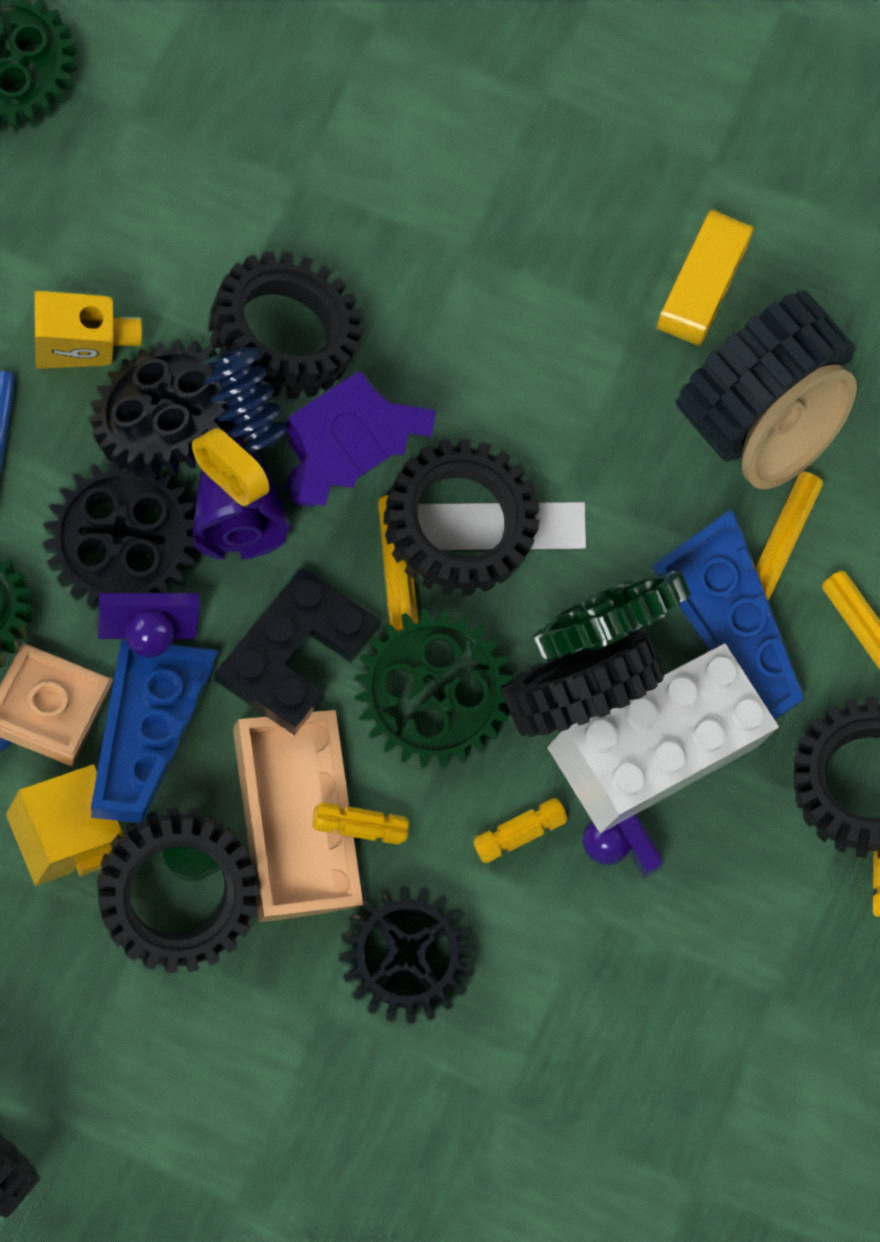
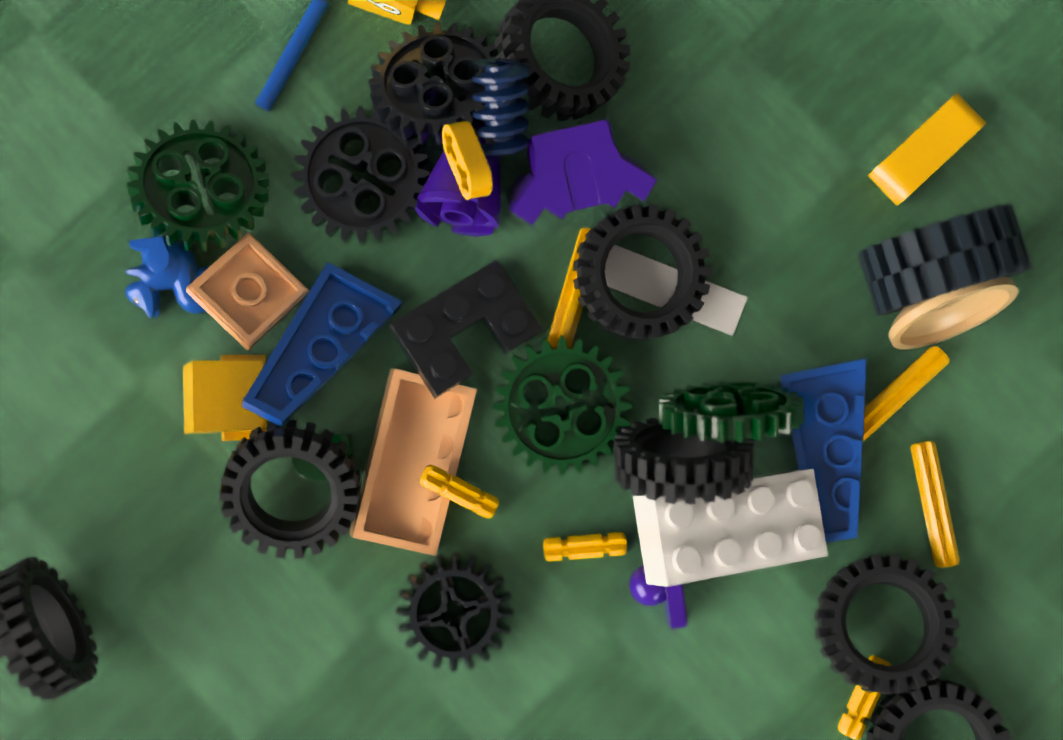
camera: 20 degrees right, 10 degrees up
dark purple tile [97,593,200,658] -> none

